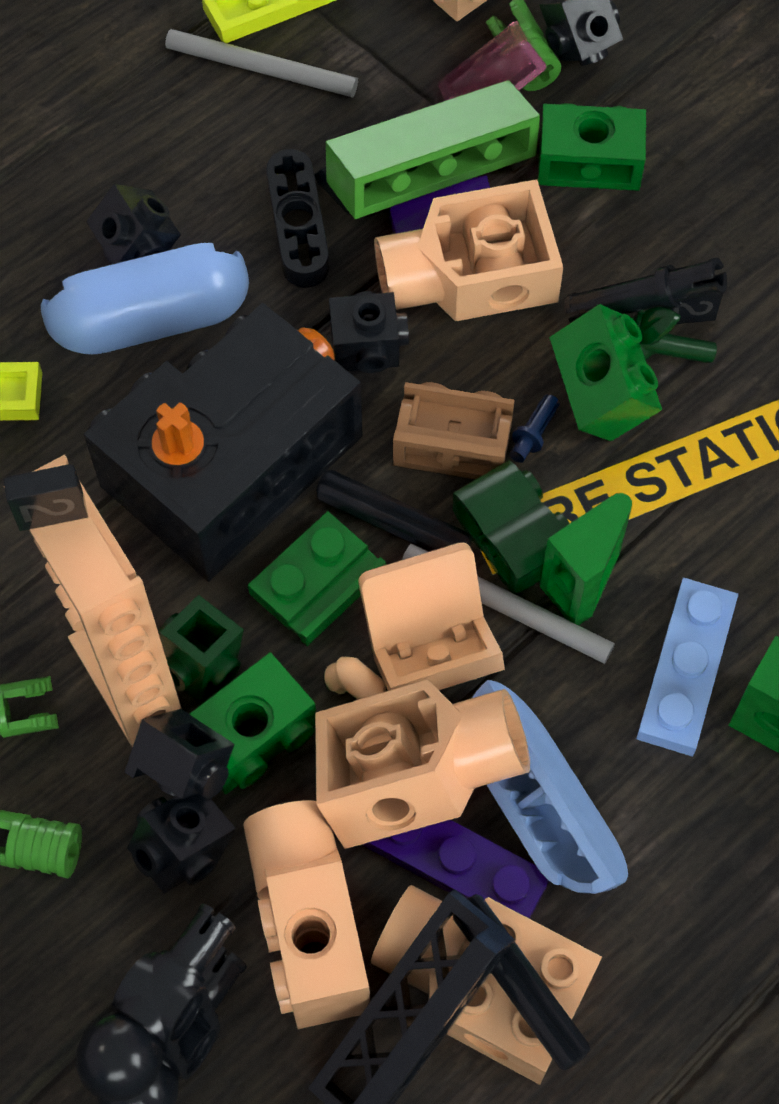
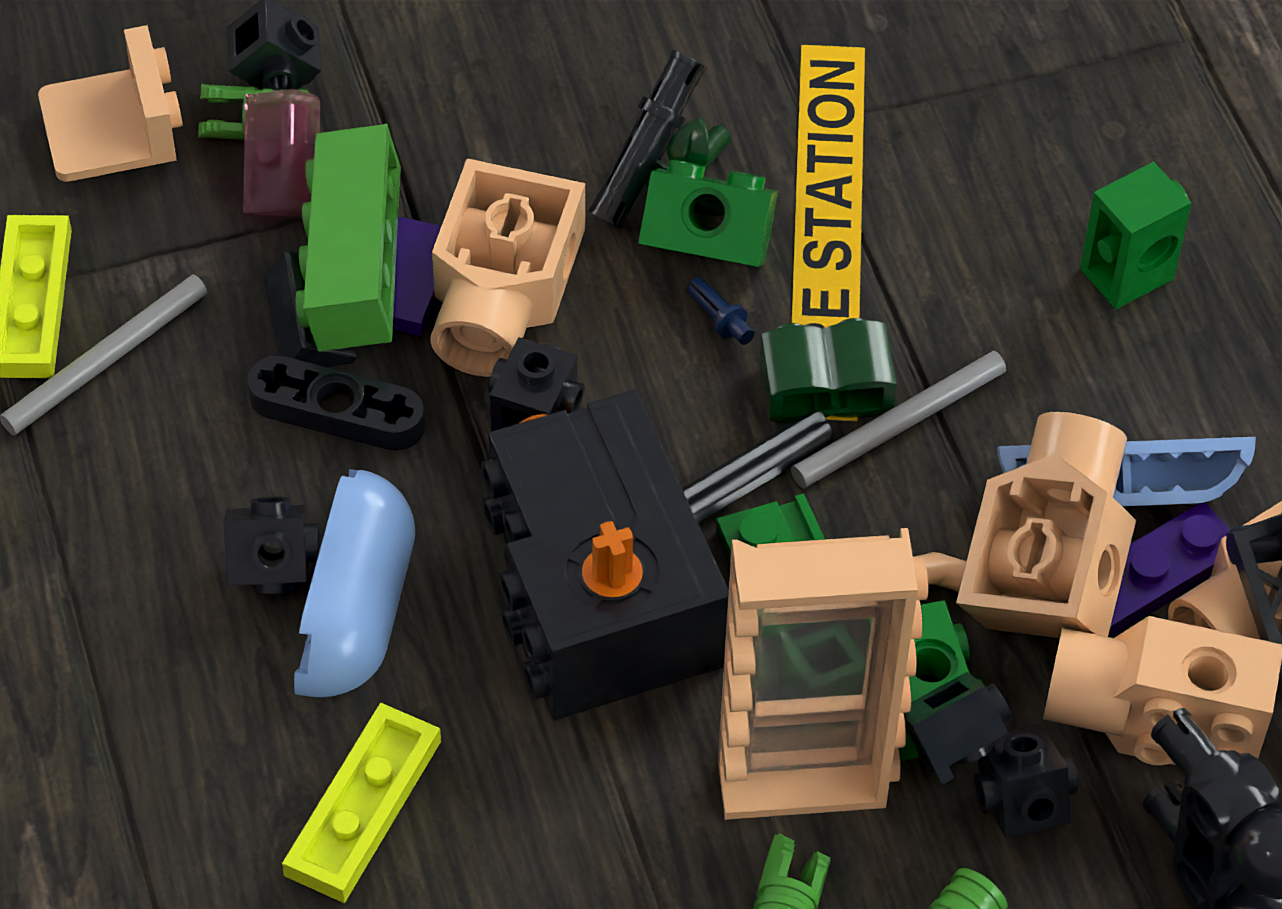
camera: 65 degrees left, 10 degrees down
black tile [3,464,88,531] -> none
light nougat bracket [358,543,505,691] -> none
medium nougat hinge [393,382,515,479] -> none
green brick [538,103,646,191] -> none
green tile [540,493,632,625] -> none
light blue plate [636,578,738,757] -> none

